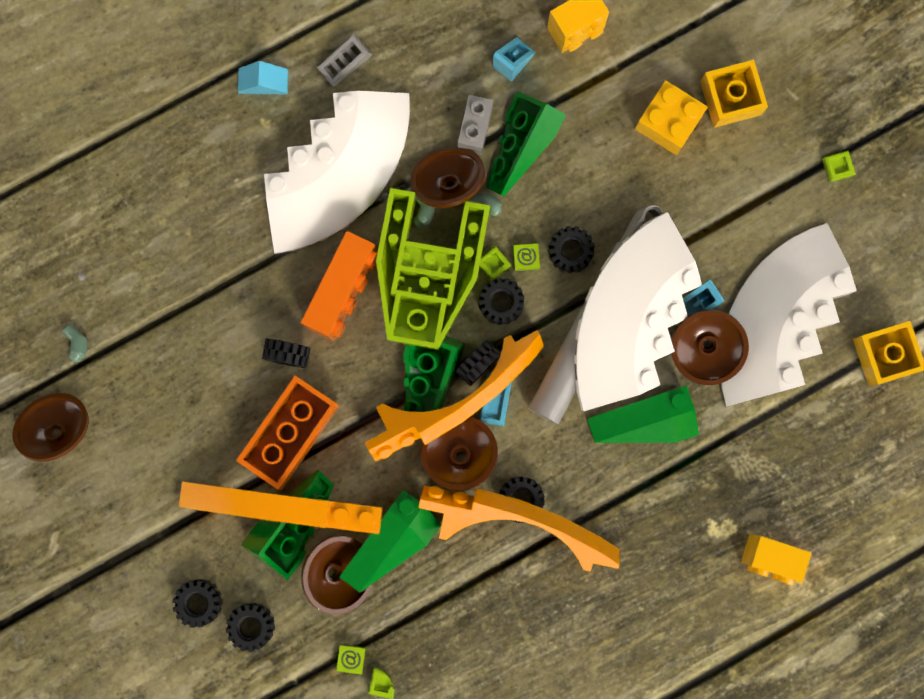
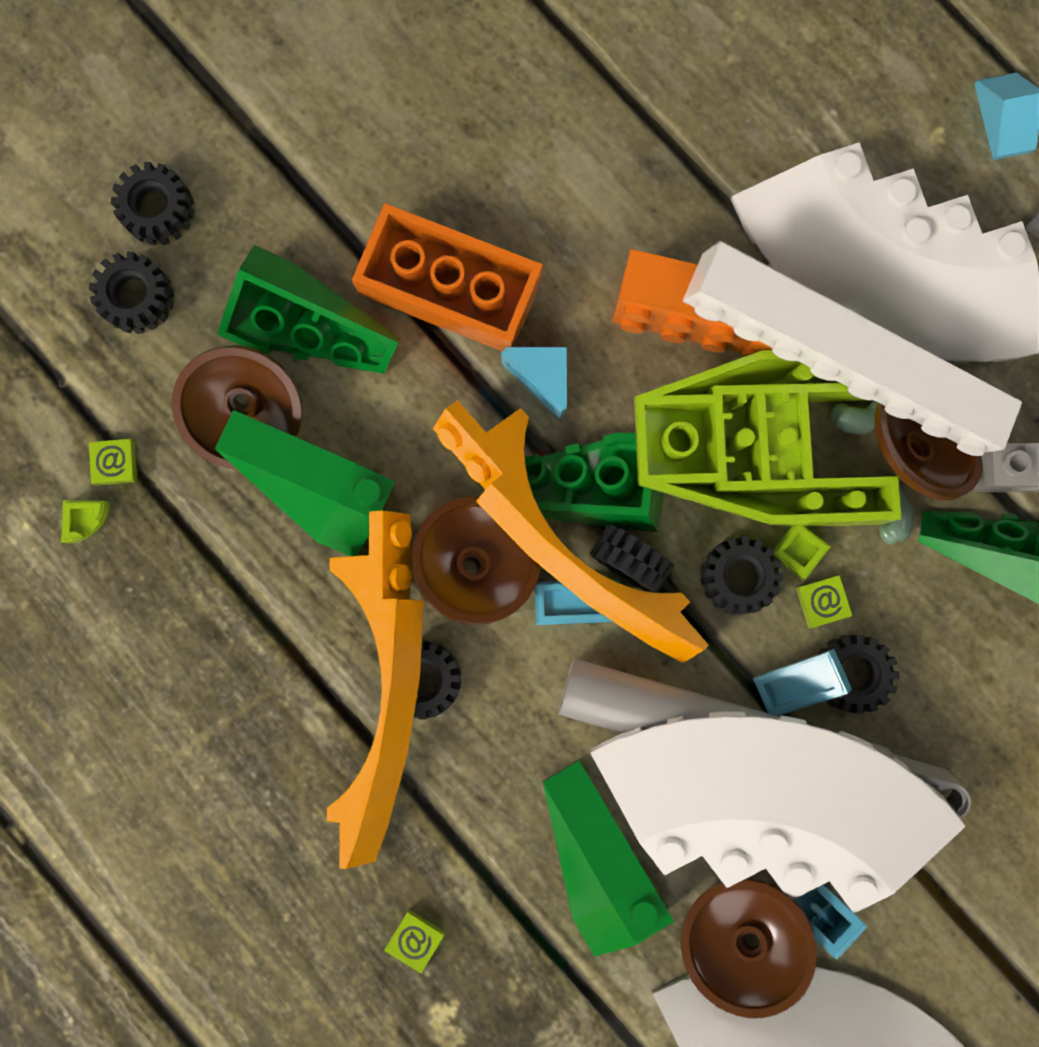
camera: 75 degrees right, 0 degrees up
light orange slope [178,481,383,534] -> none
black tyre [261,338,311,368] -> none
none -> lime tile [384,909,445,974]
none -> medium azure slope [501,347,567,420]
none -> white brick [683,241,1022,456]
none -> medium azure tile [753,649,852,716]

